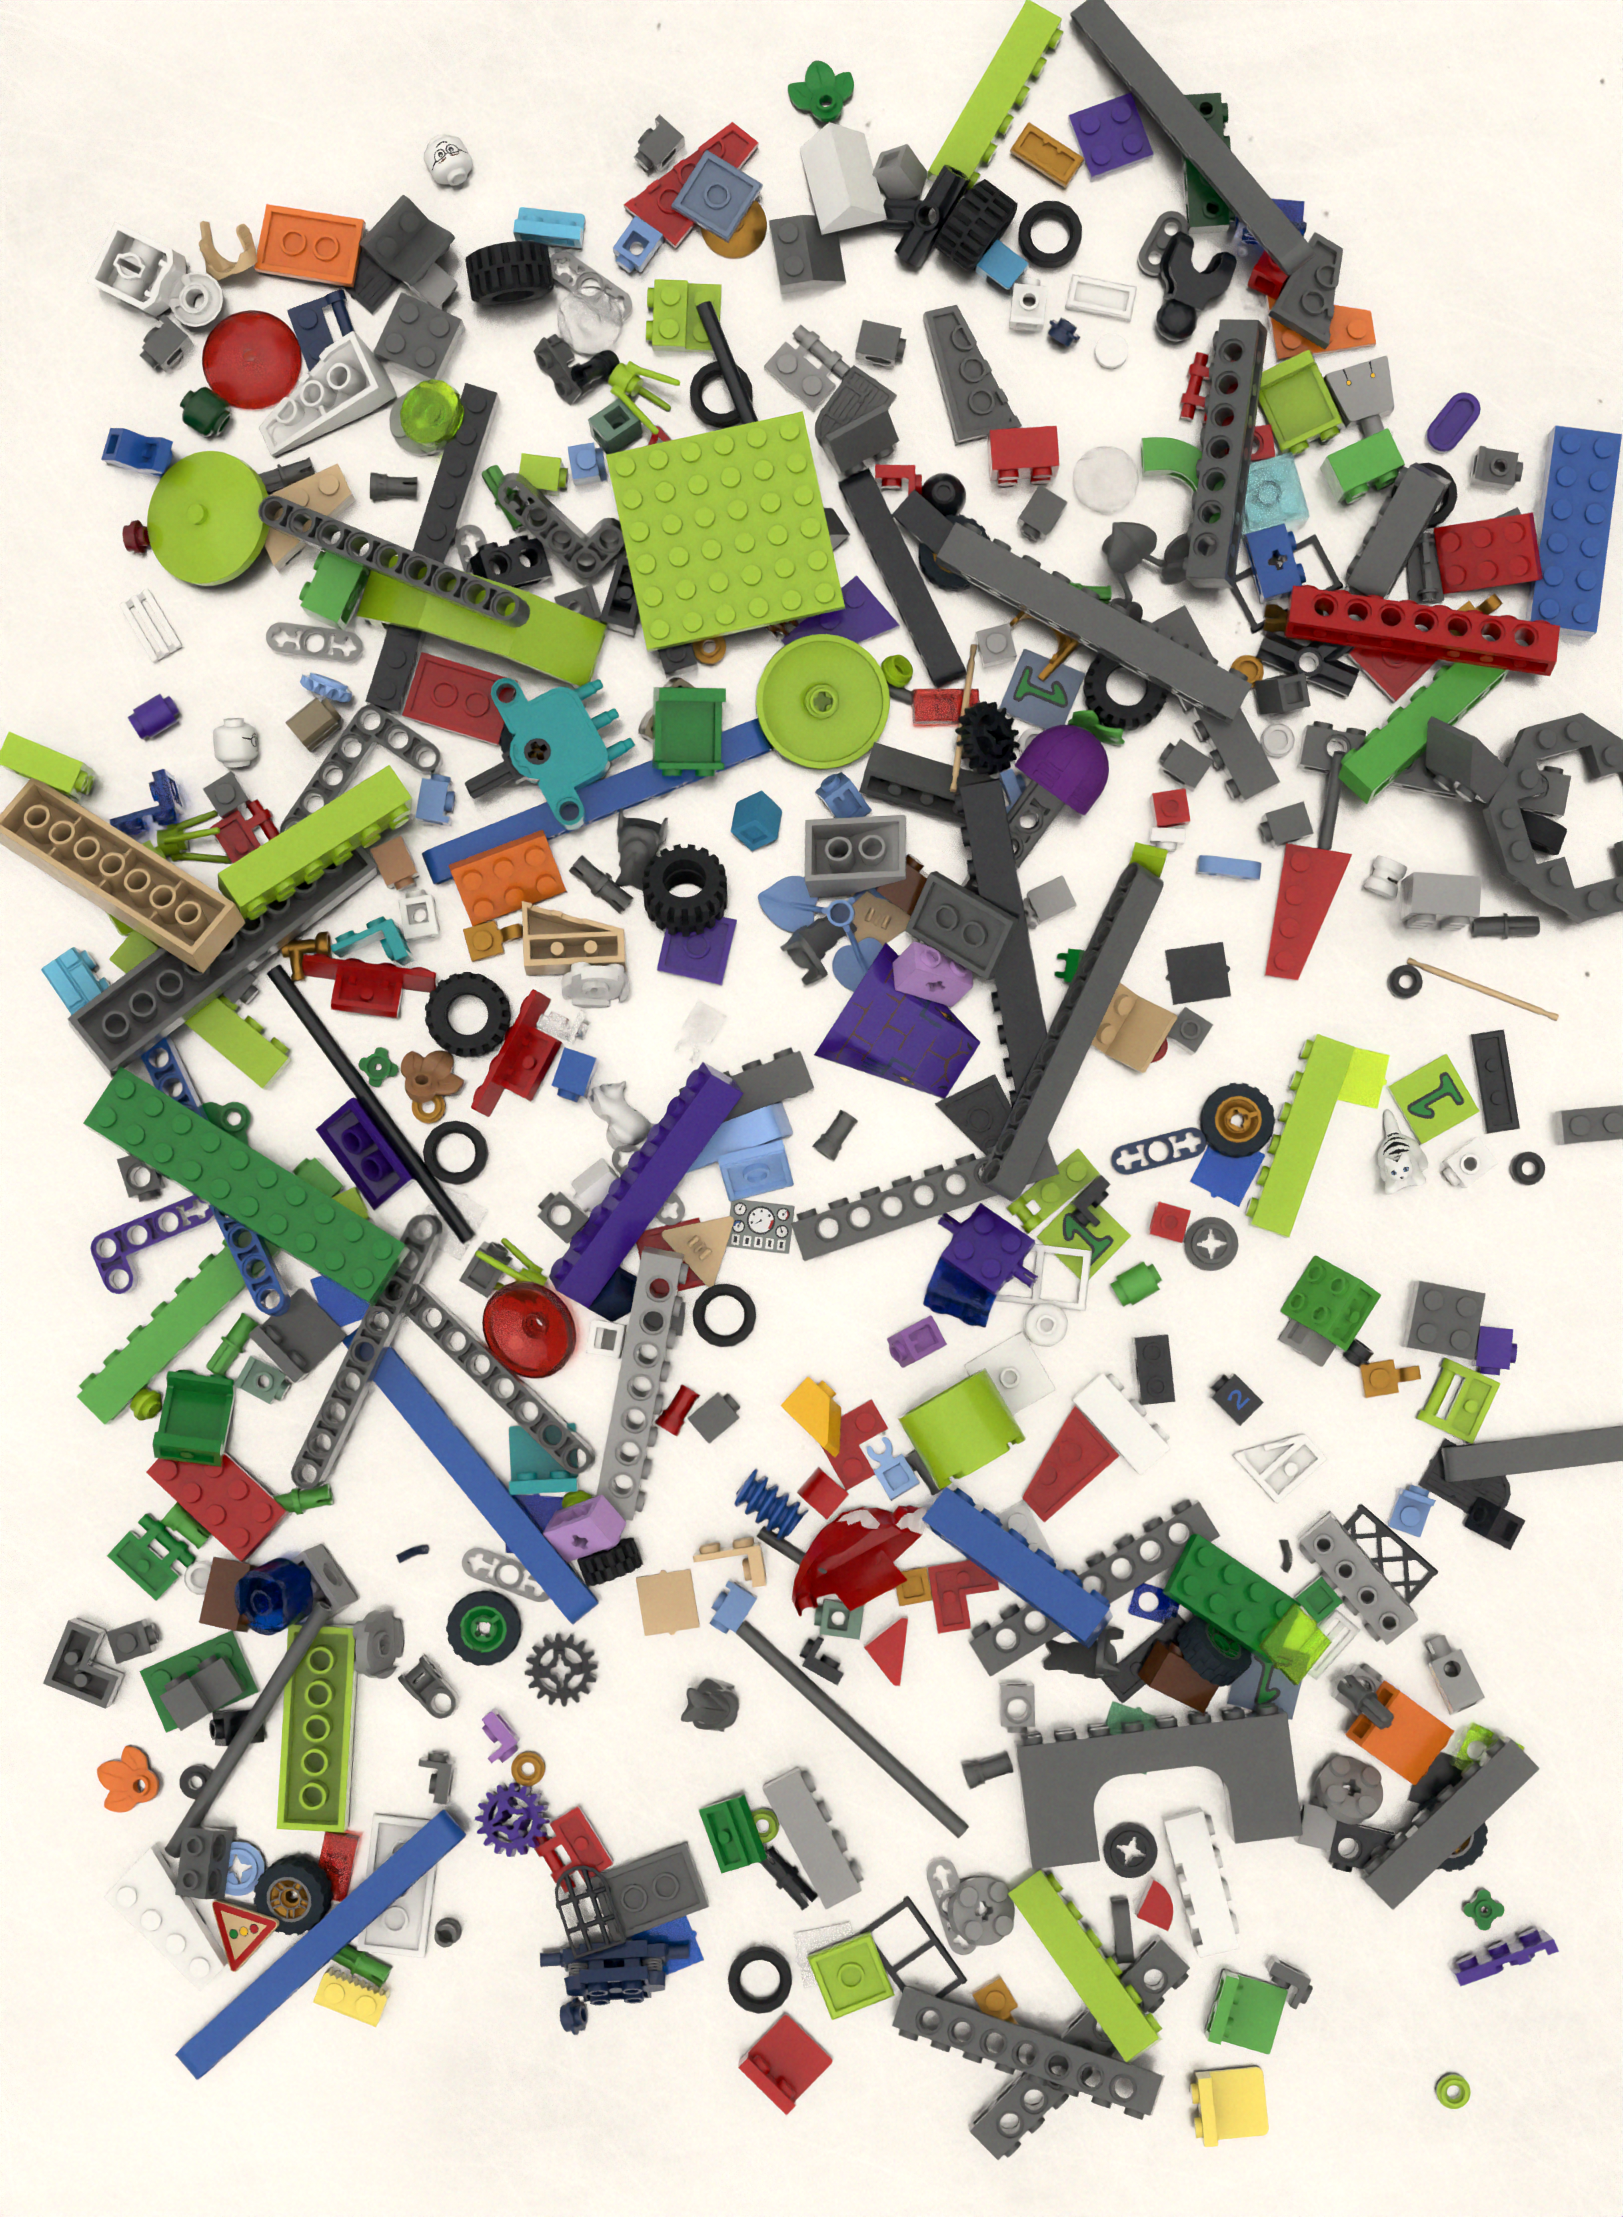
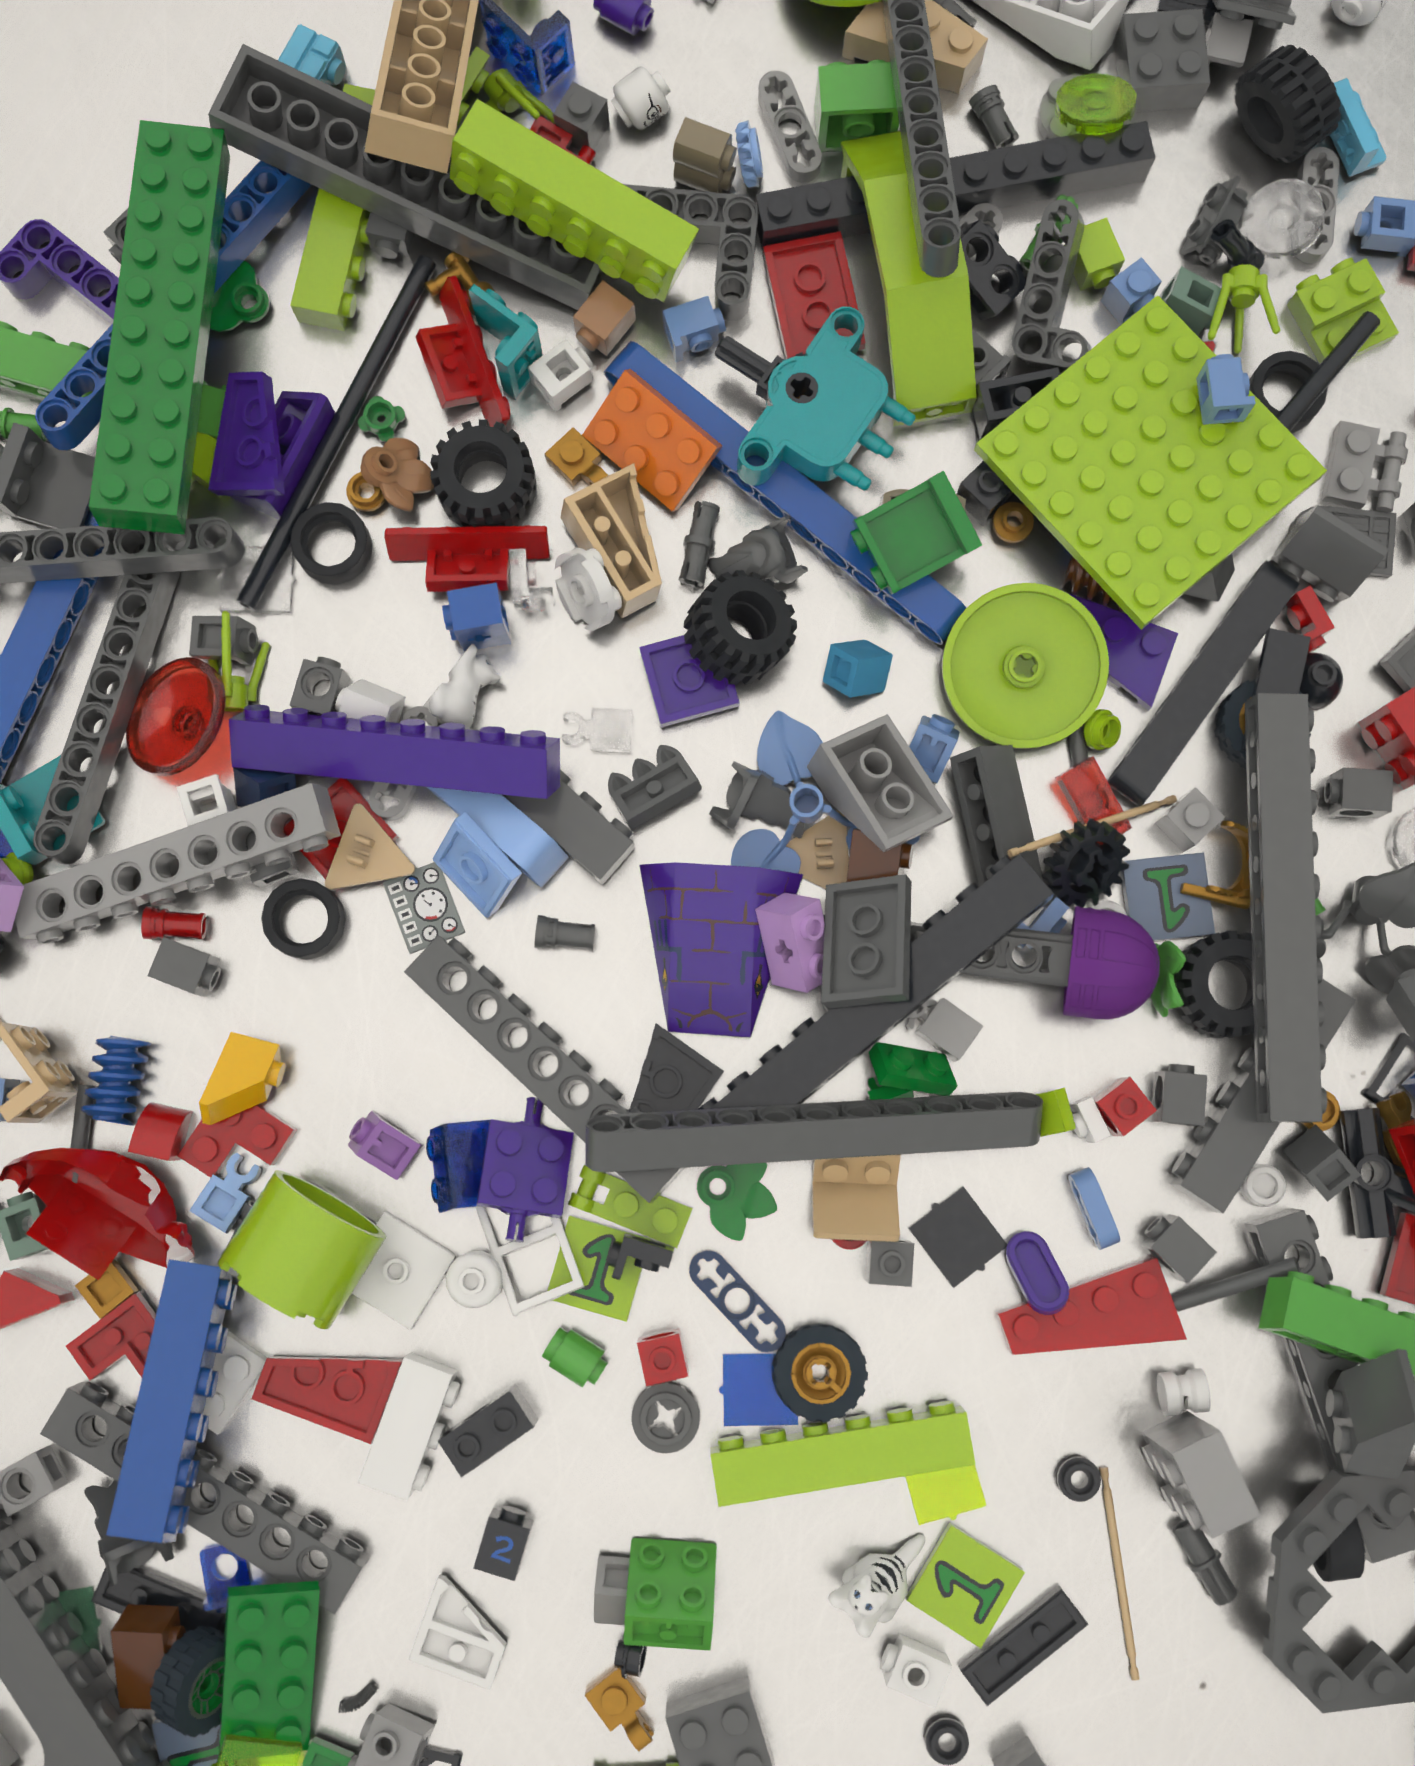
camera: 60 degrees right, 5 degrees down
none -> dark purple wing [208,371,285,496]
none -> dark grey plate [608,745,702,830]
none -> green plate [697,1163,777,1241]
none -> green plate [868,1042,958,1096]
none -> dark purple tile [1006,1231,1069,1315]
none -> medium blue brick [1196,354,1256,425]

